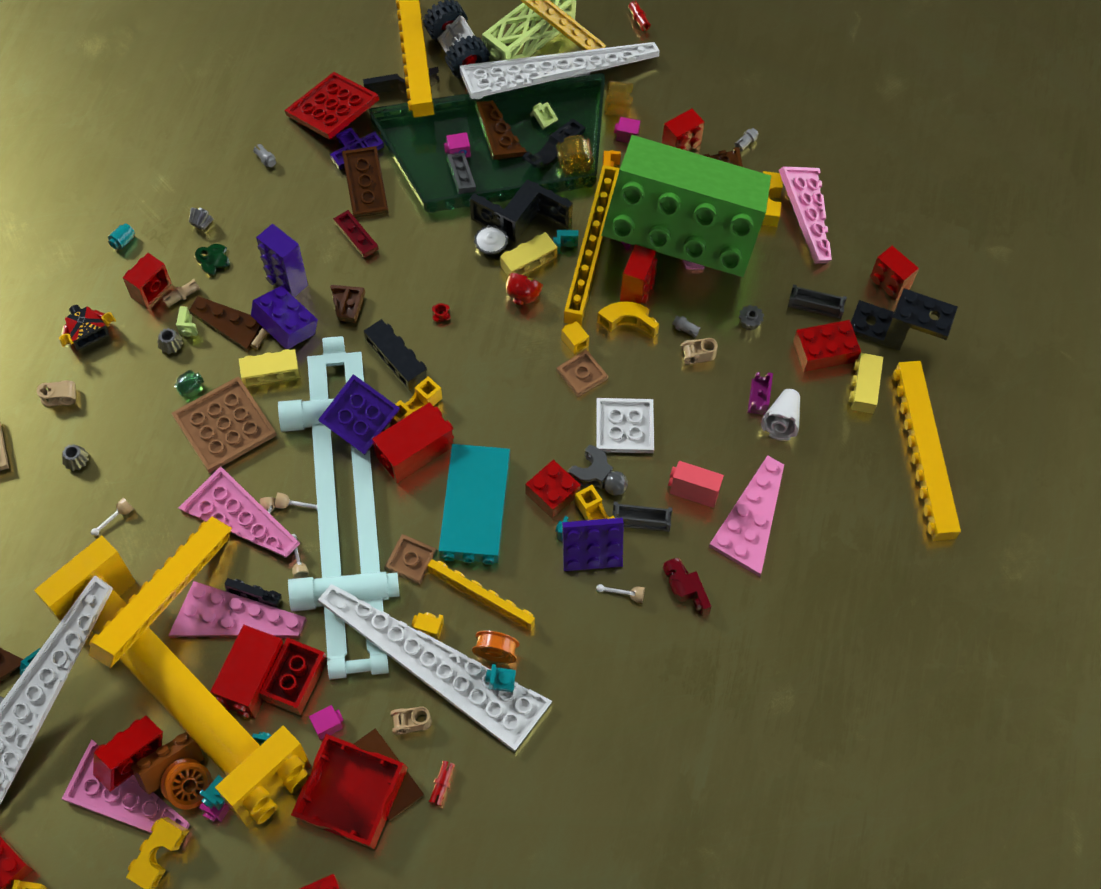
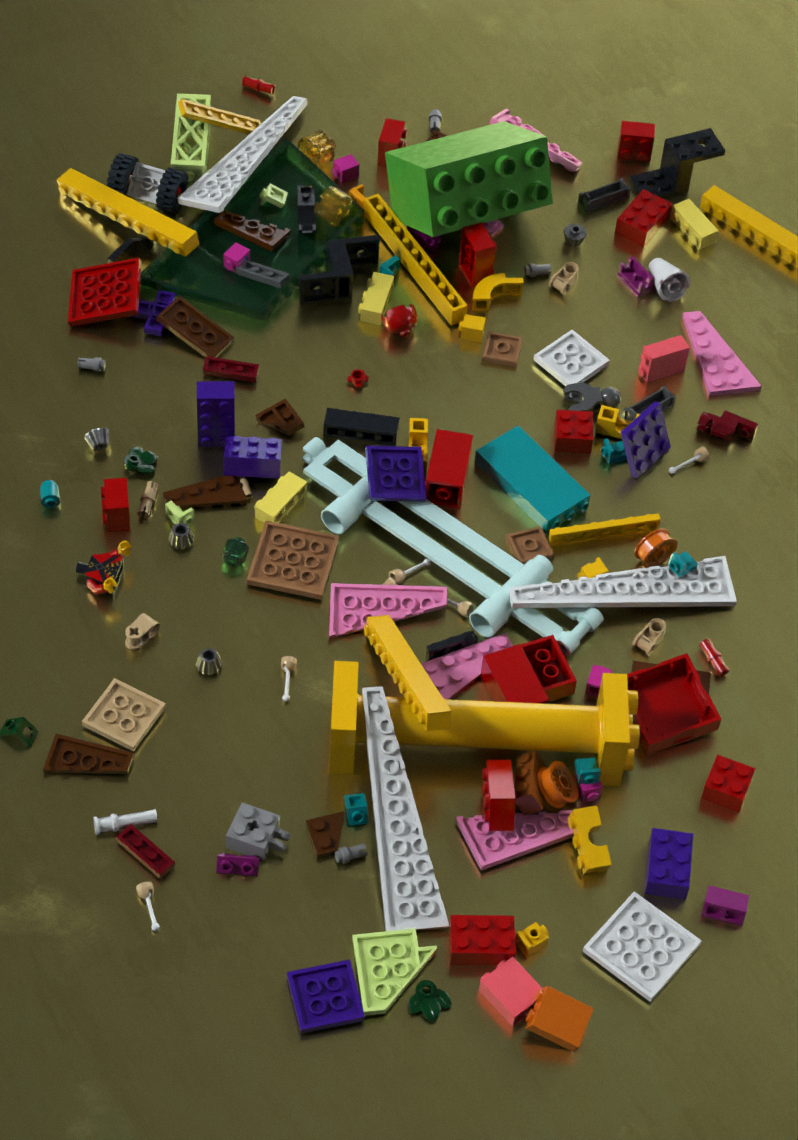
camera: 45 degrees left, 10 degrees down
white piece [474,225,509,255] -> none

